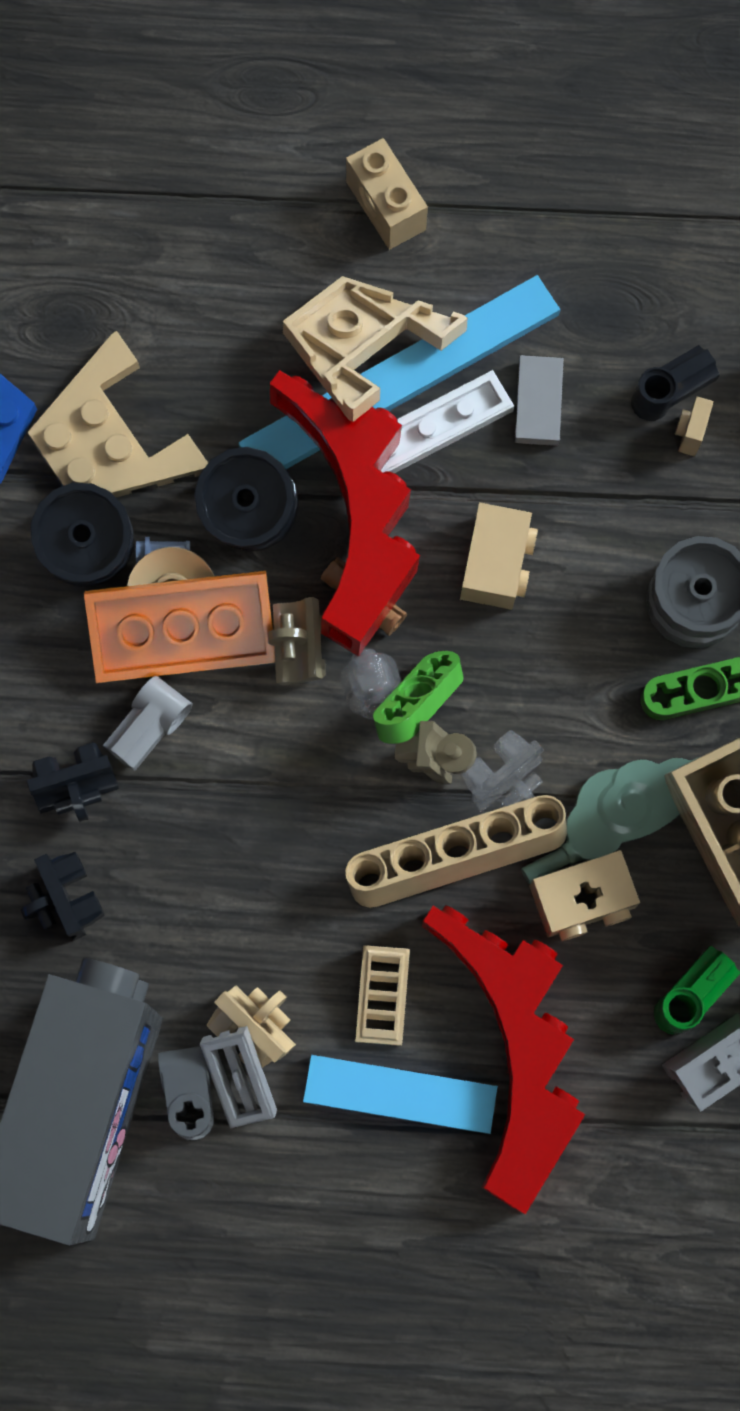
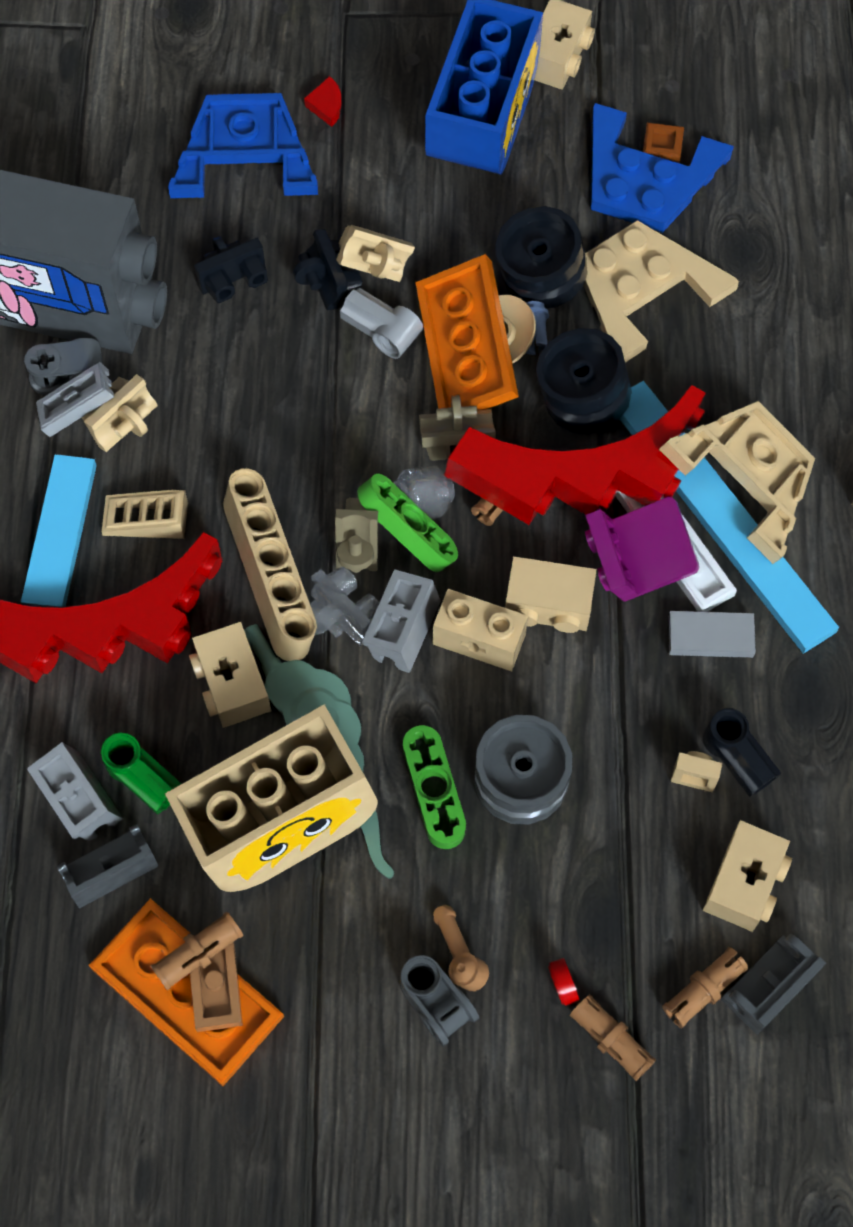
camera: 90 degrees right, 10 degrees down
none -> tan hips [336,225,415,282]
none -> light grey hinge [362,569,441,673]
none -> tan brick [433,589,528,672]
none -> magenta bracket [585,497,700,602]

